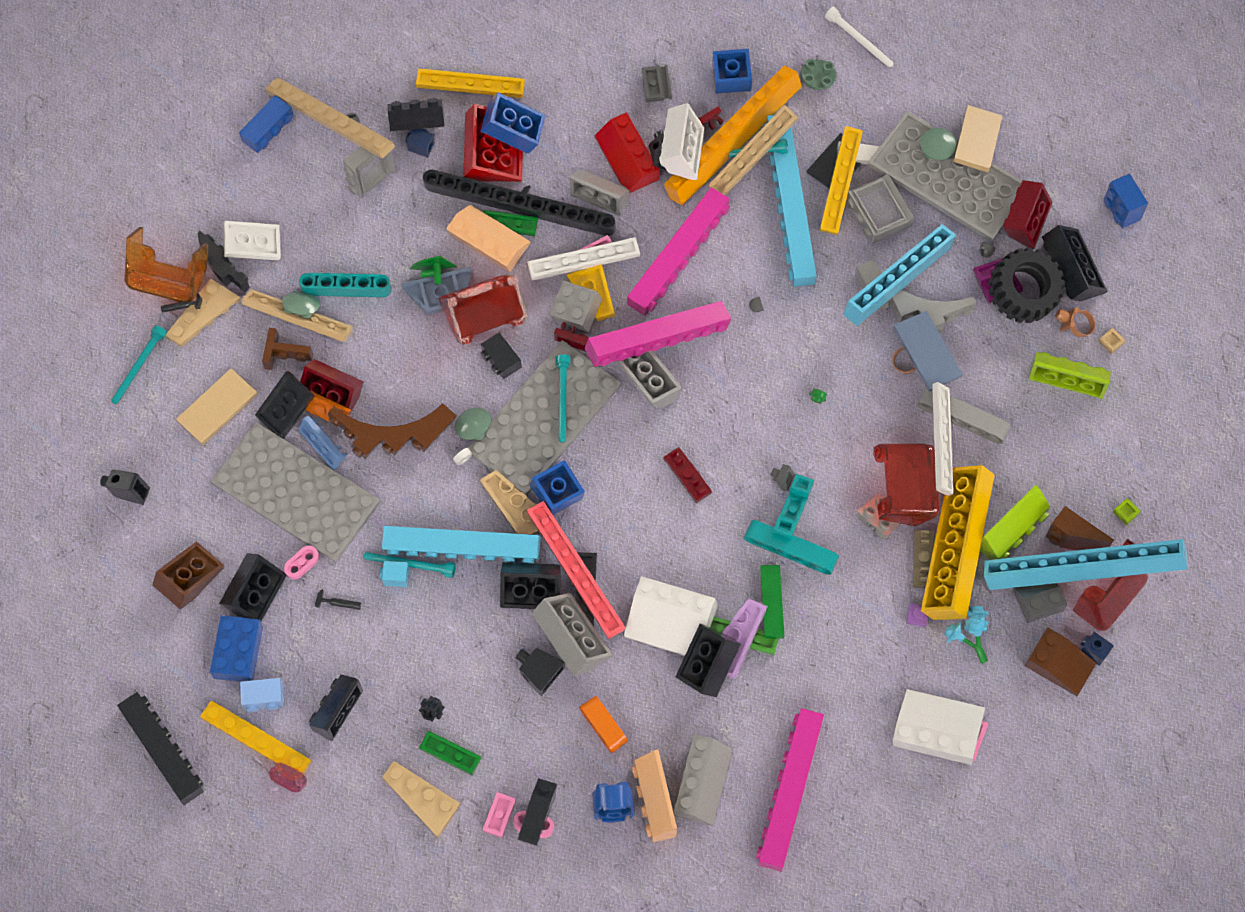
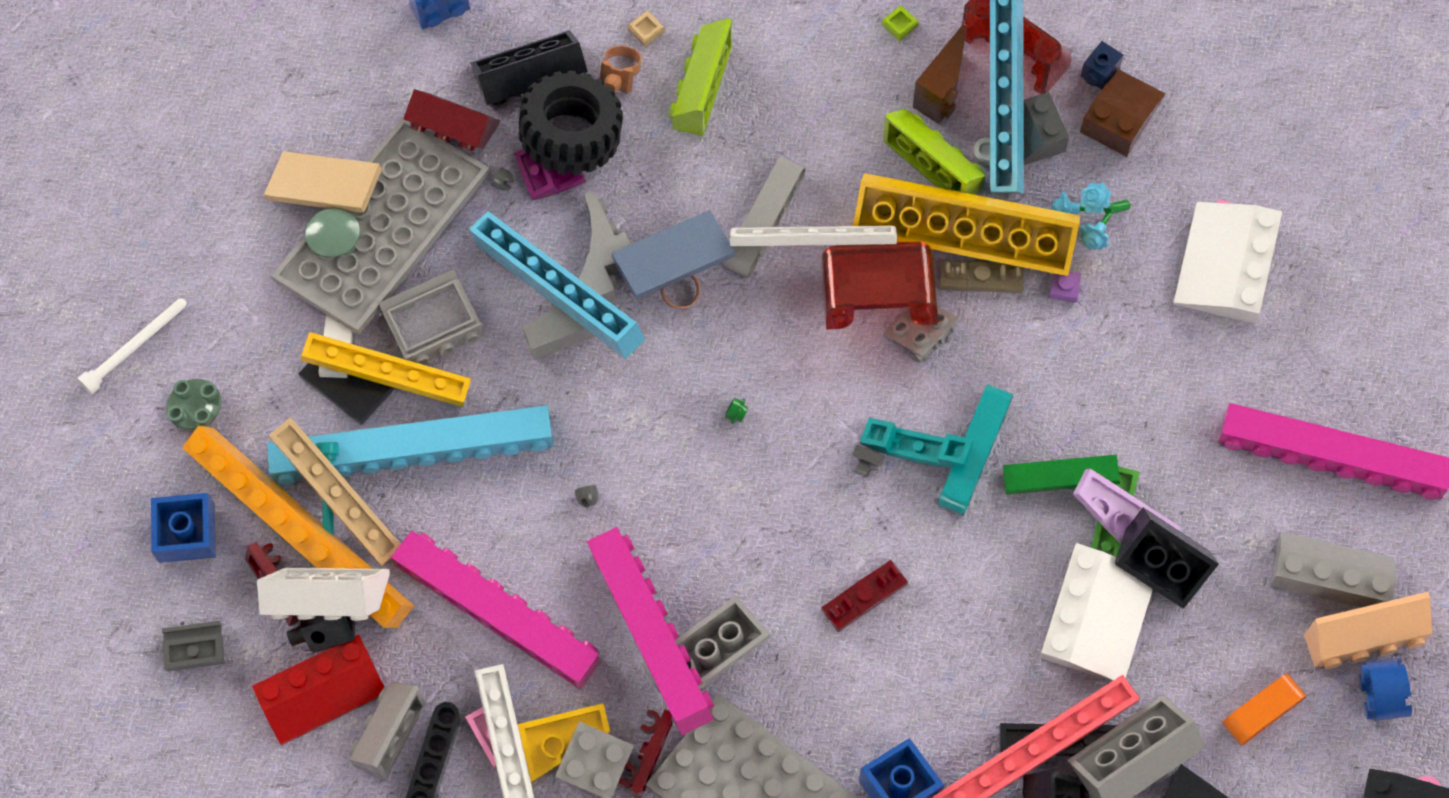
camera: 90 degrees left, 0 degrees up
teal piece [555,354,571,443] -> none

